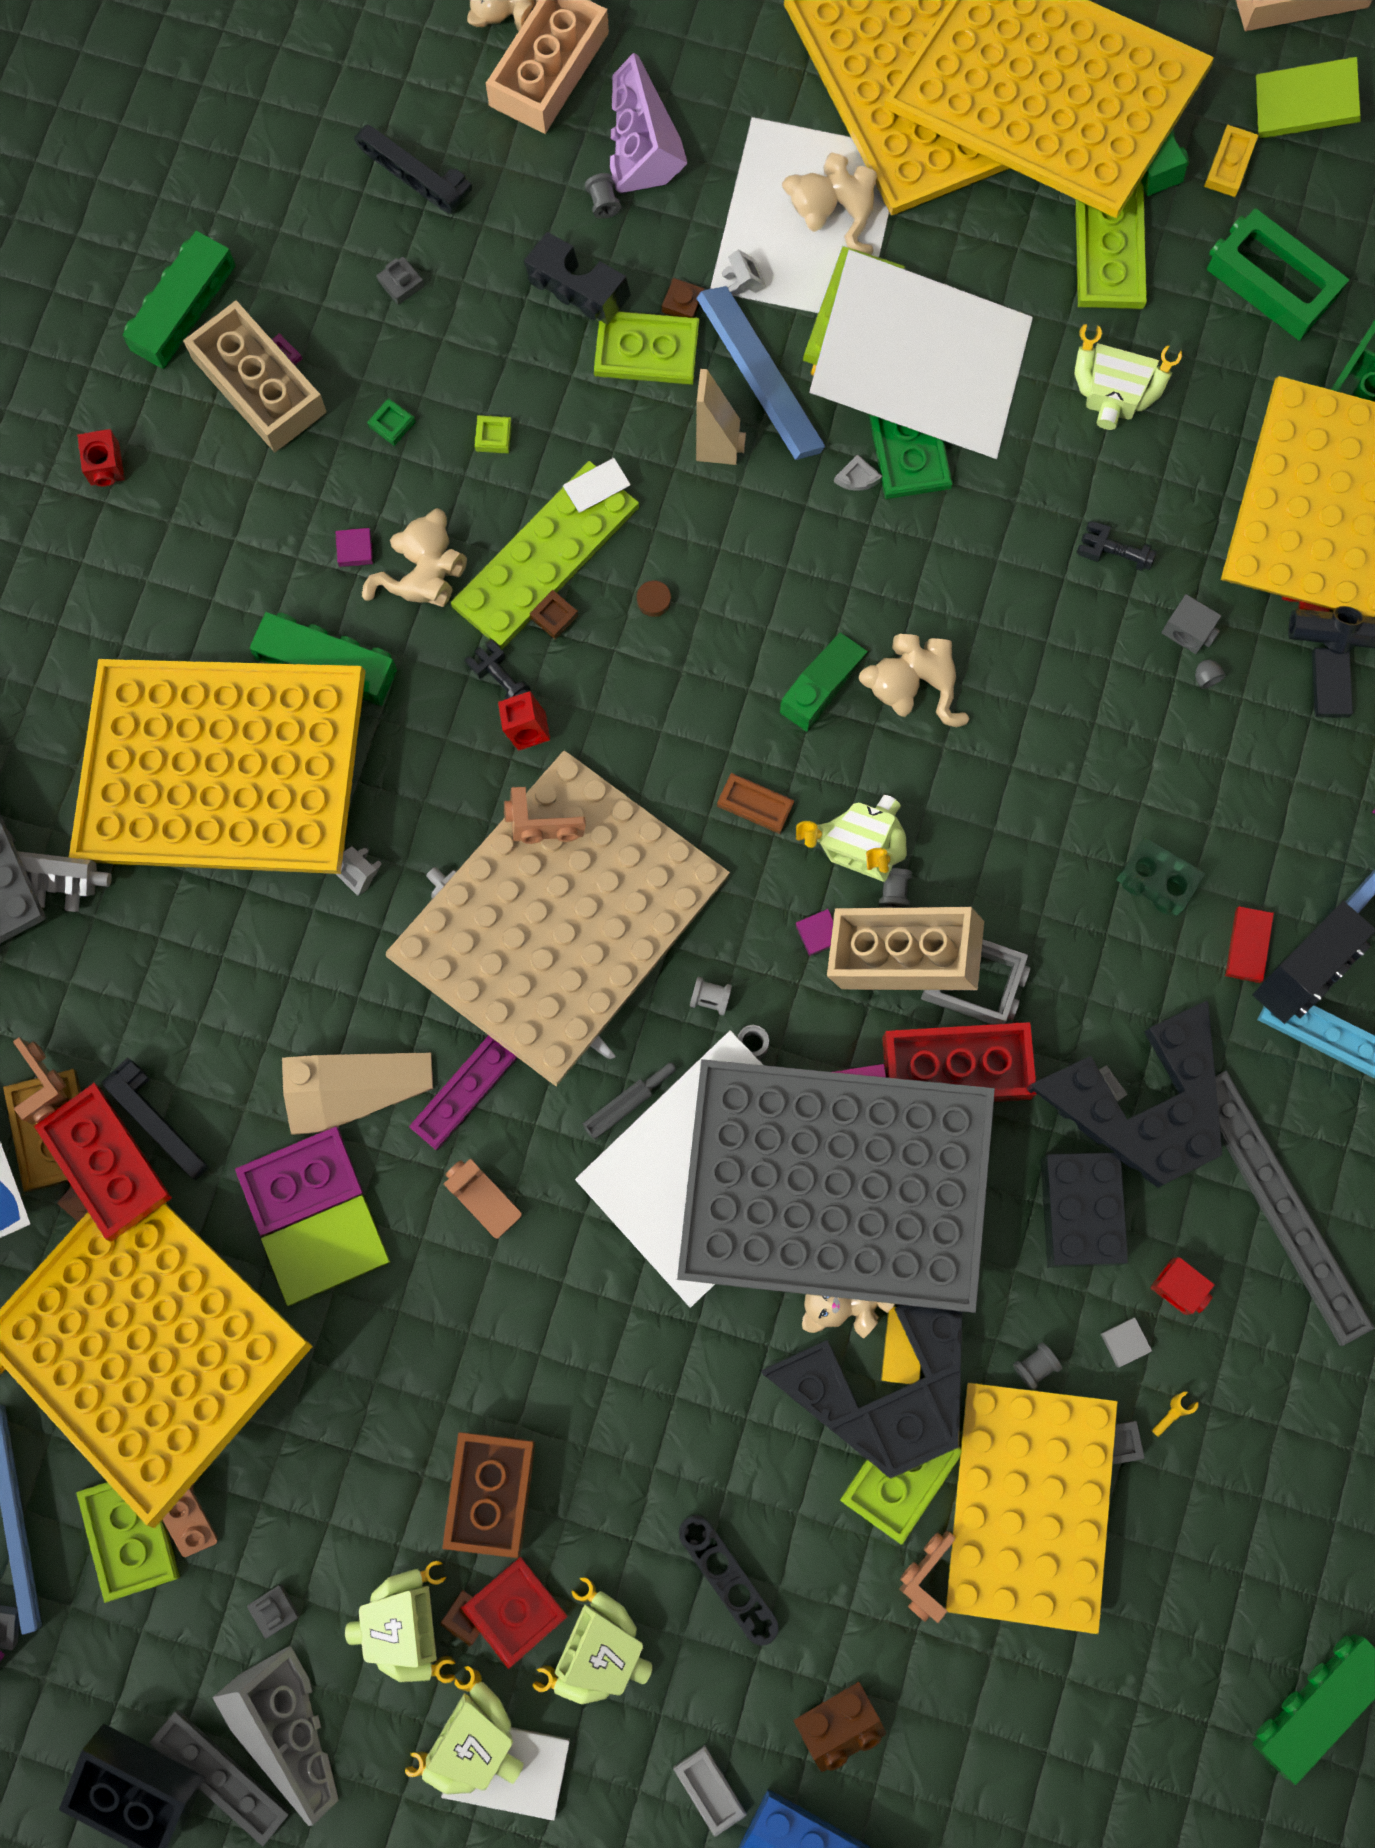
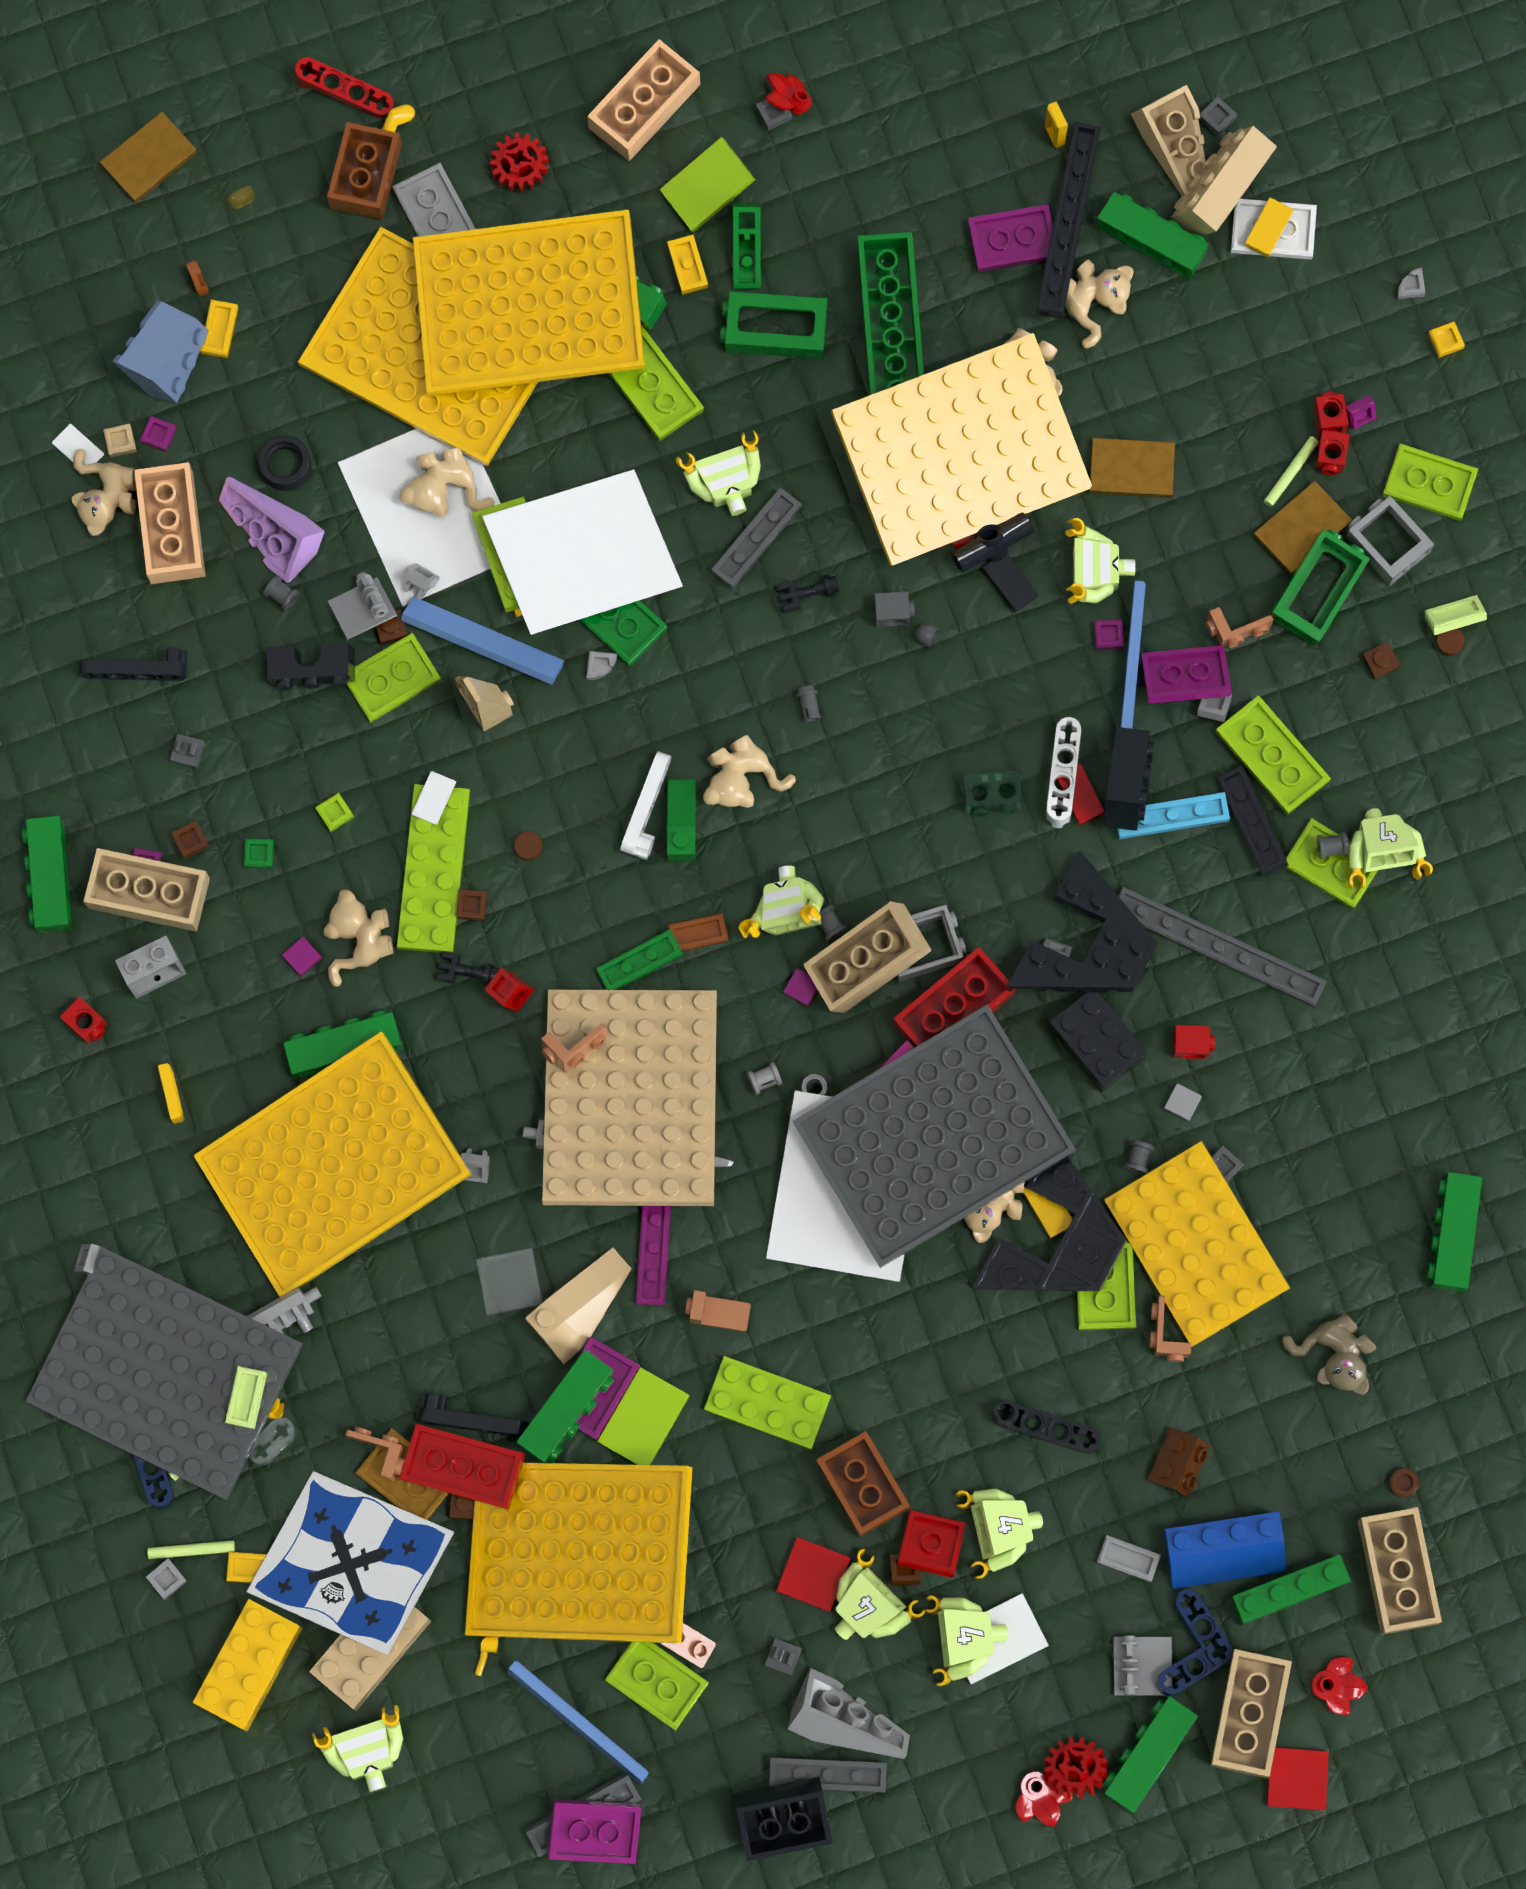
camera: 35 degrees left, 0 degrees up
dark grey axle [582,1062,676,1140] -> none
yellow hand [1151,1392,1198,1437] -> none
none -> light grey window [115,936,187,999]
none -> yellow tile [158,1063,185,1124]
none -> reddish brown plate [171,821,209,859]
none -> black tyre [258,435,312,491]
none -> light grey hinge [328,572,397,640]
none -> clear tile [476,1248,543,1316]
none -> green brick [517,1349,615,1463]
none -> green tile [596,929,684,991]
none -> white beam [620,751,671,860]
none -> lime plate [704,1356,831,1450]
none -> dark grey plate [711,487,802,589]
none -> green slope [733,202,761,289]
none -> red tile [776,1537,851,1612]
none -> dark grey pin [796,685,821,722]
none -> white beam [1046,717,1081,828]
none -> dark tan animal [1282,1313,1377,1395]

